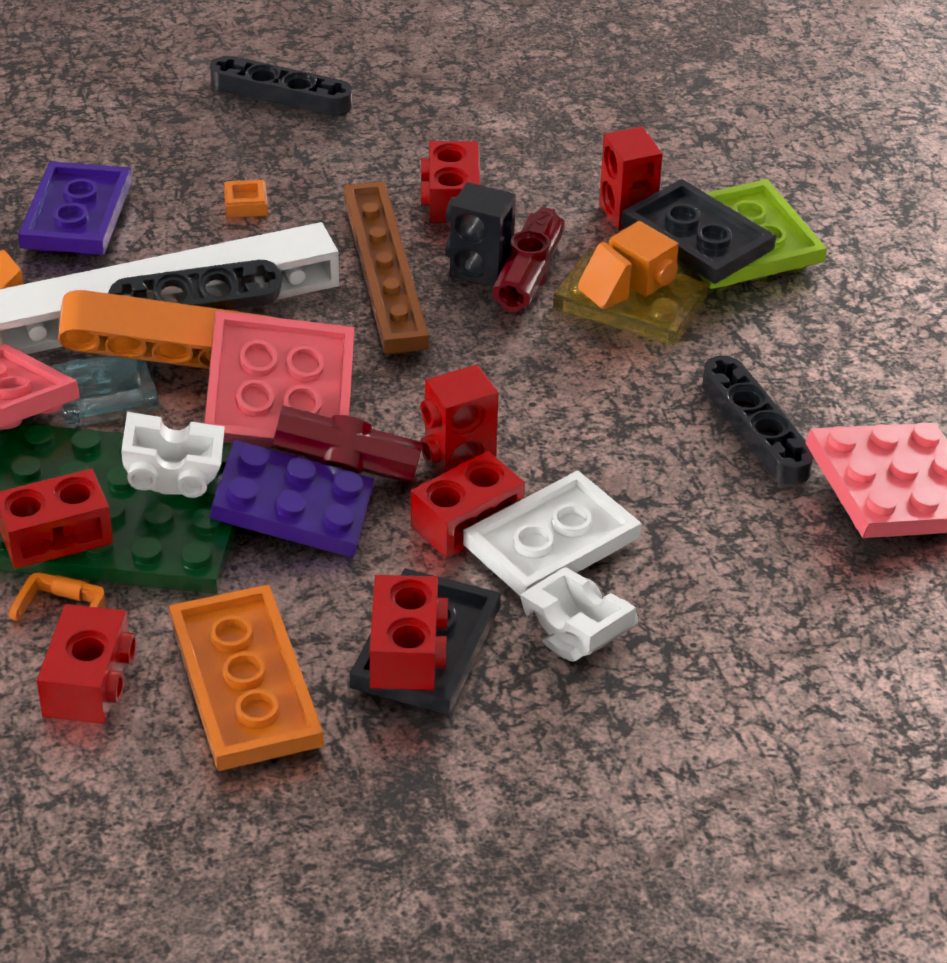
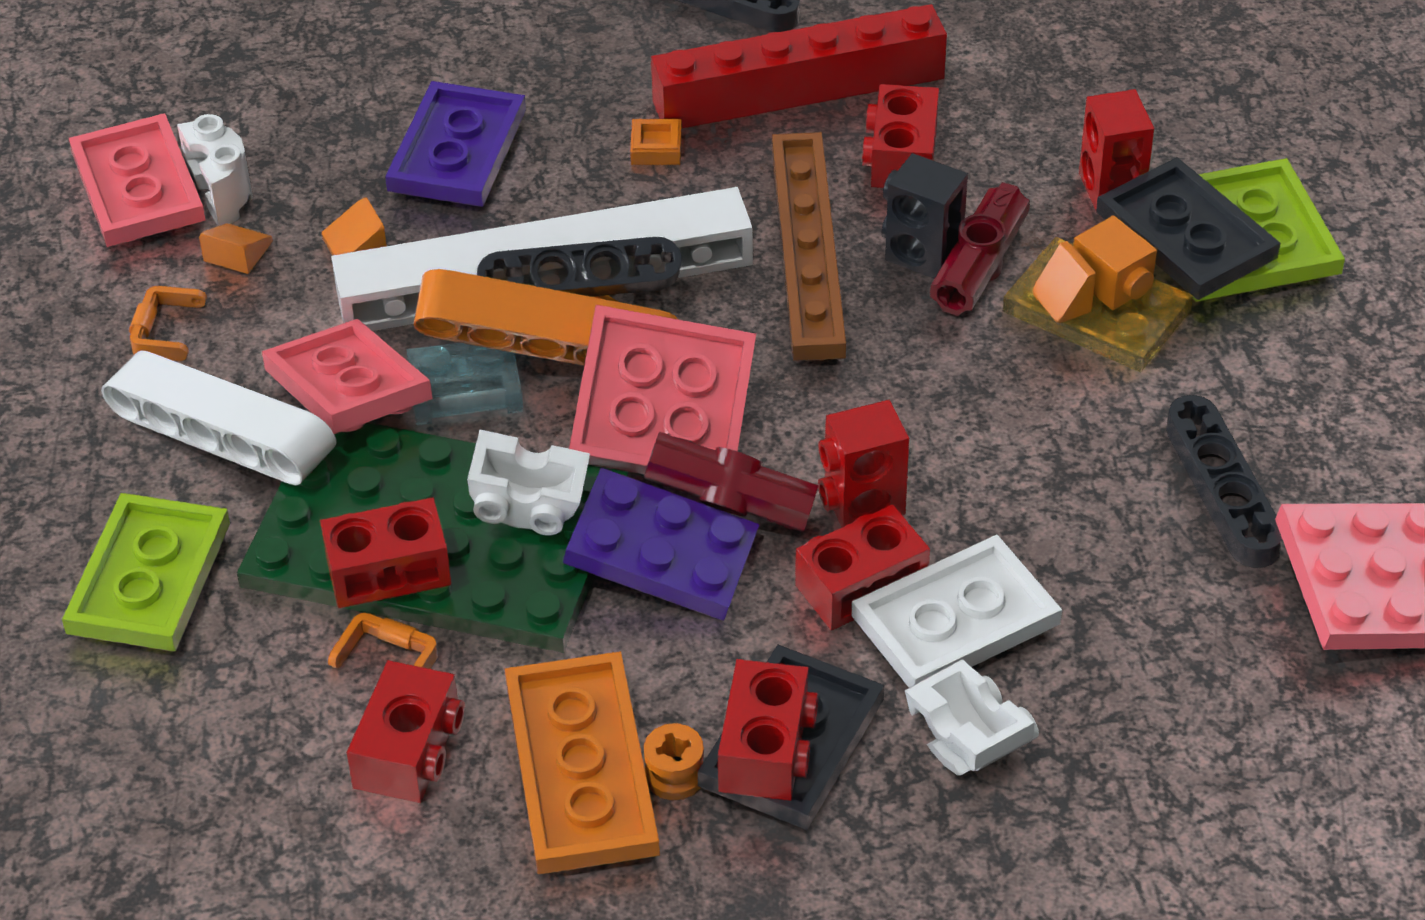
camera: 10 degrees right, 5 degrees up
none -> orange wheel [643,723,704,801]
none -> red brick [651,4,947,129]

